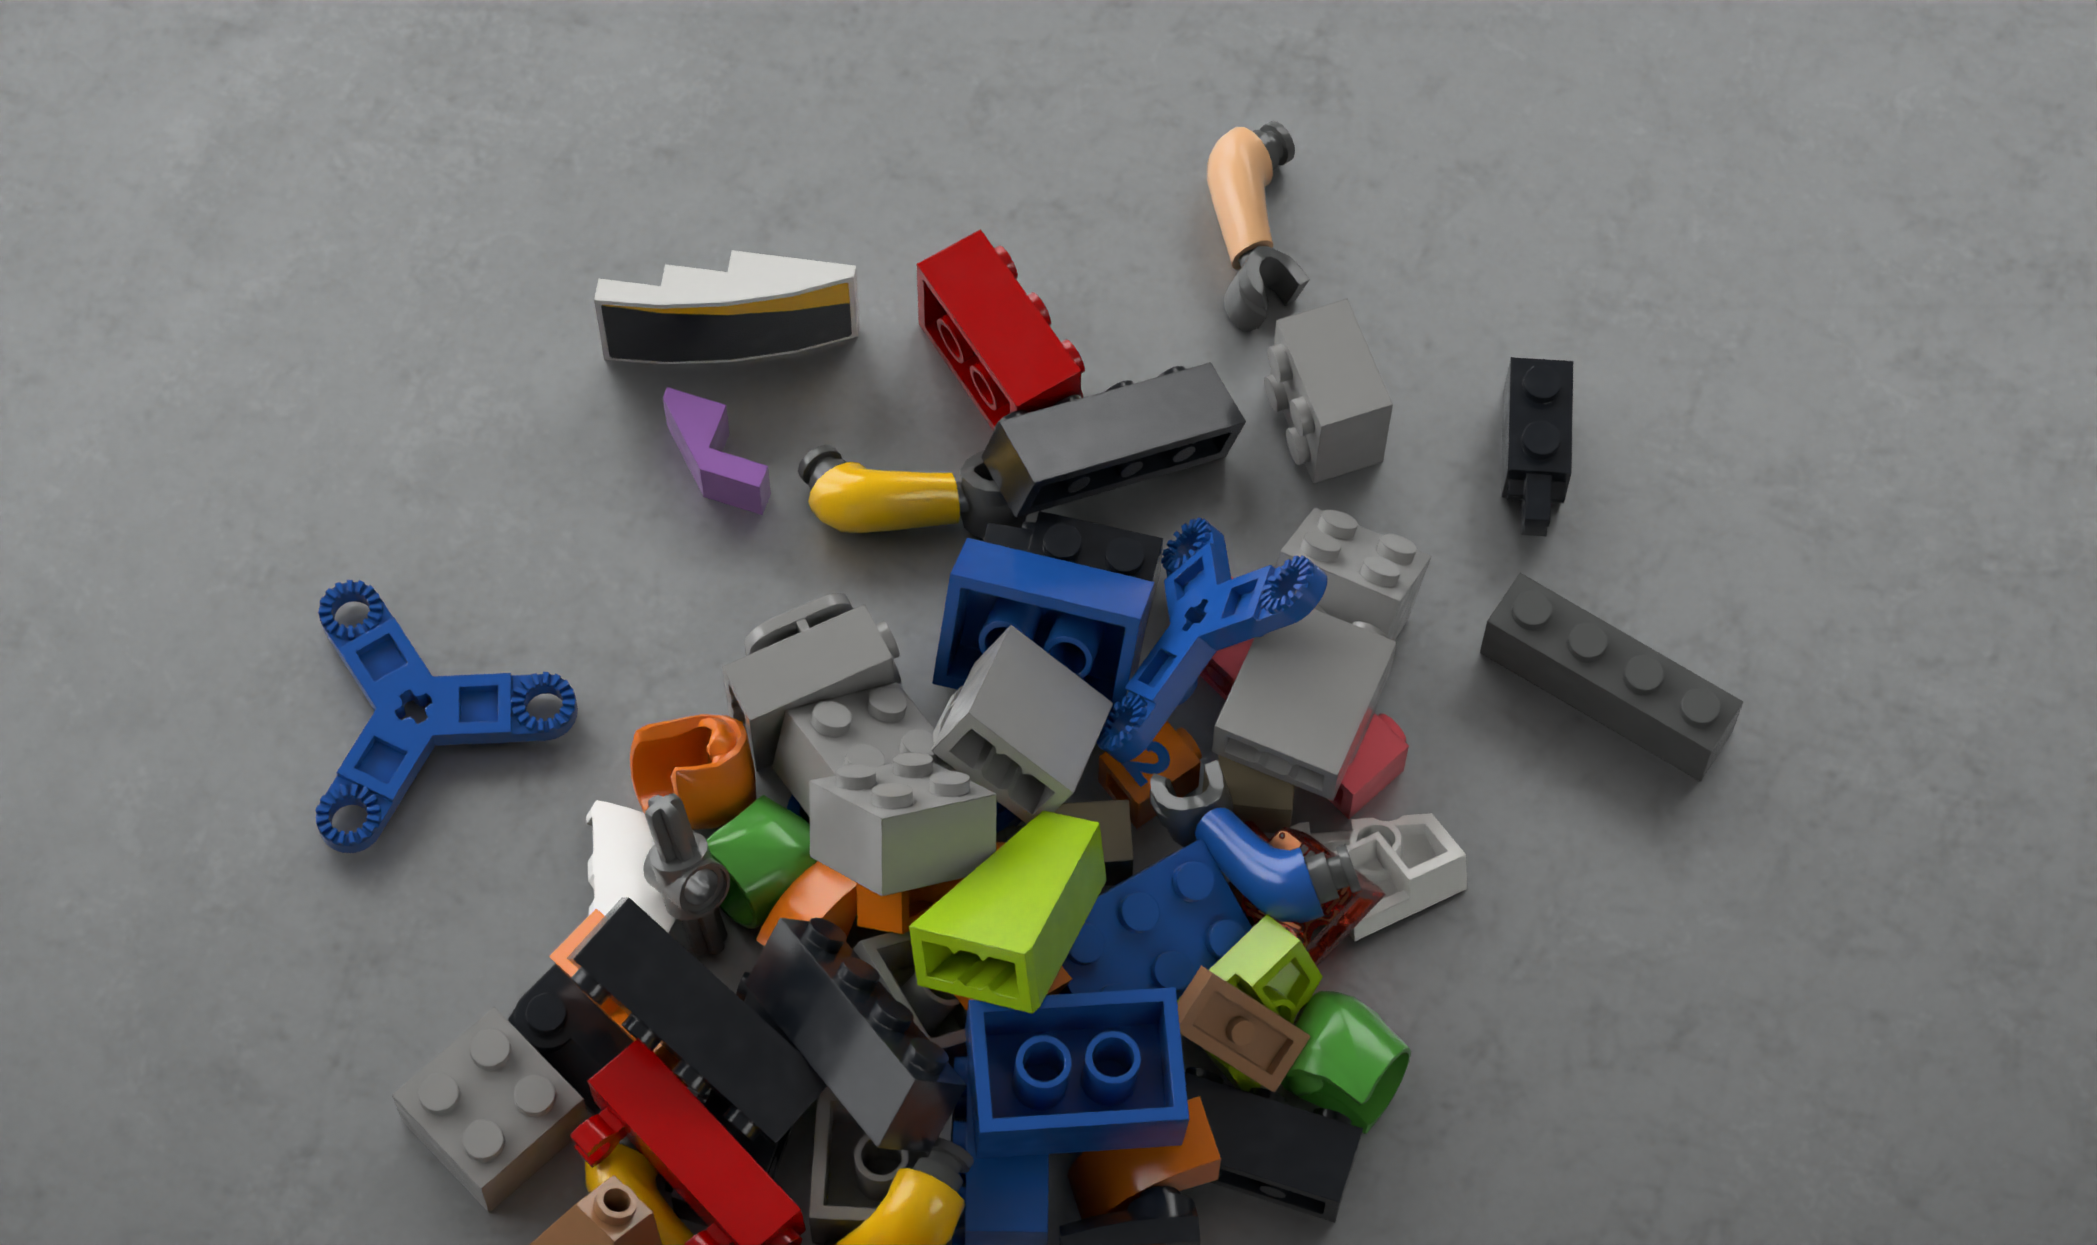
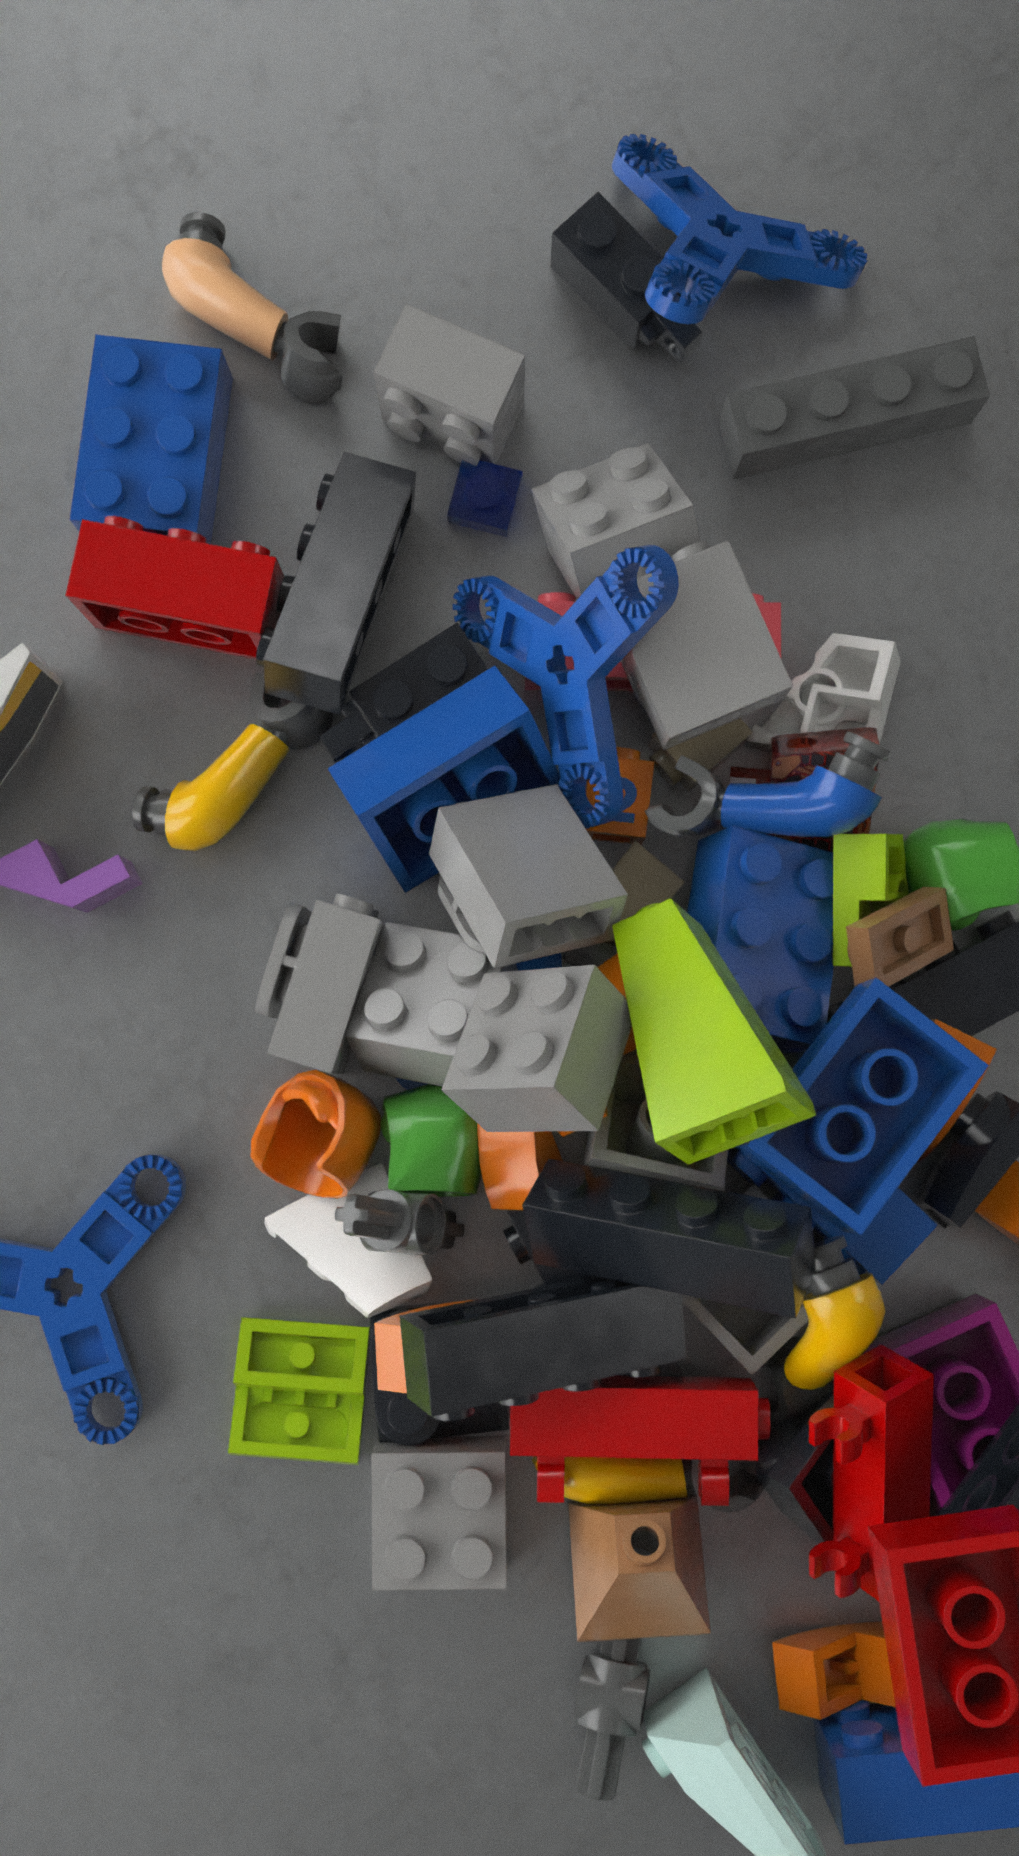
camera: 45 degrees left, 20 degrees up
none -> blue brick [69,334,233,544]
none -> lime slope [228,1317,370,1465]
none -> clear blue plate [447,460,523,537]
none -> blue piece [612,134,868,324]

